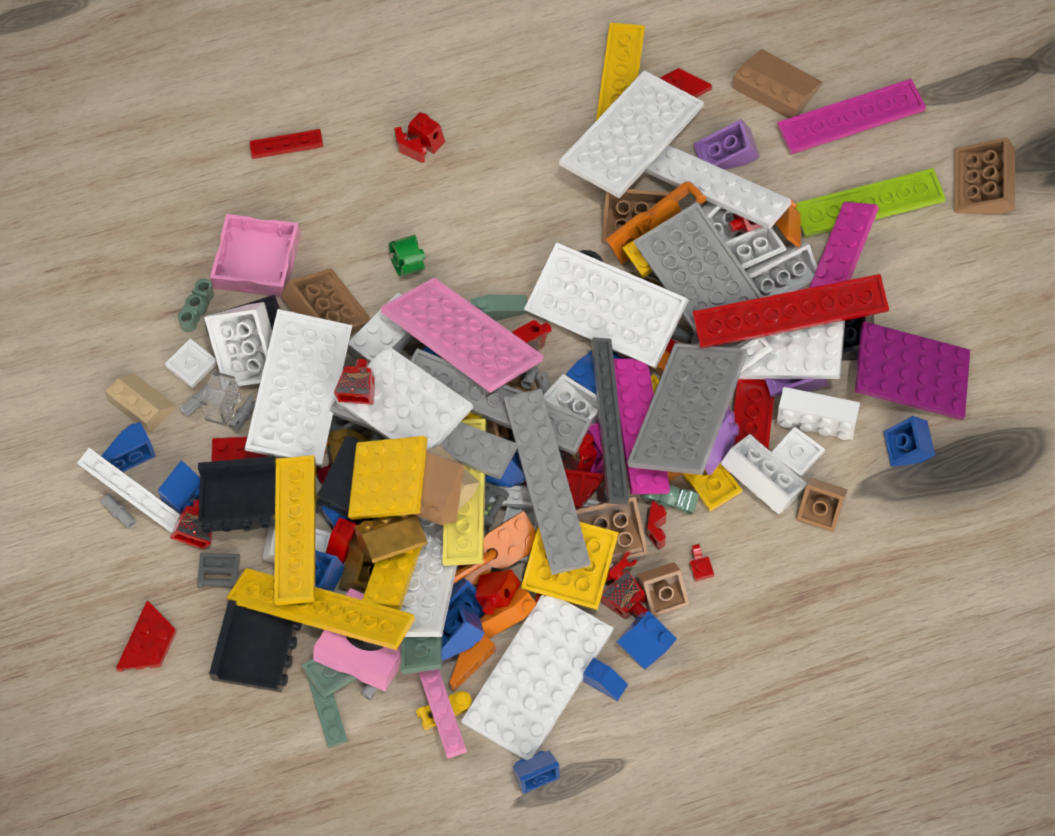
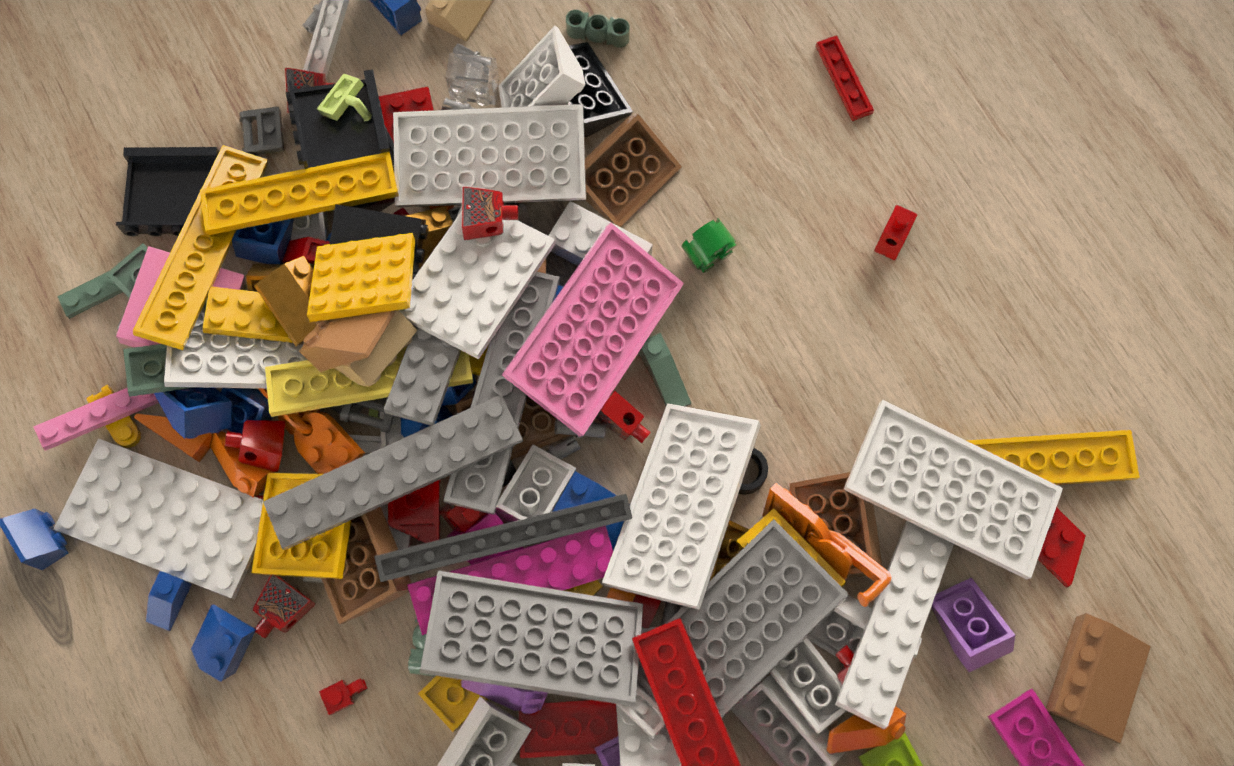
camera: 75 degrees right, 10 degrees up
red wing [116,601,177,672] -> none
blue slope [158,461,200,514] -> none
white plate [164,338,217,389] -> none
bright pink tile [210,214,301,298] -> none
red slope [394,126,427,163] -> none
red plate [606,551,637,581] -> none
medium nougat slope [637,562,690,617] -> none
red slope [647,501,667,550] -> none
none -> yellowish green plate [317,74,372,121]

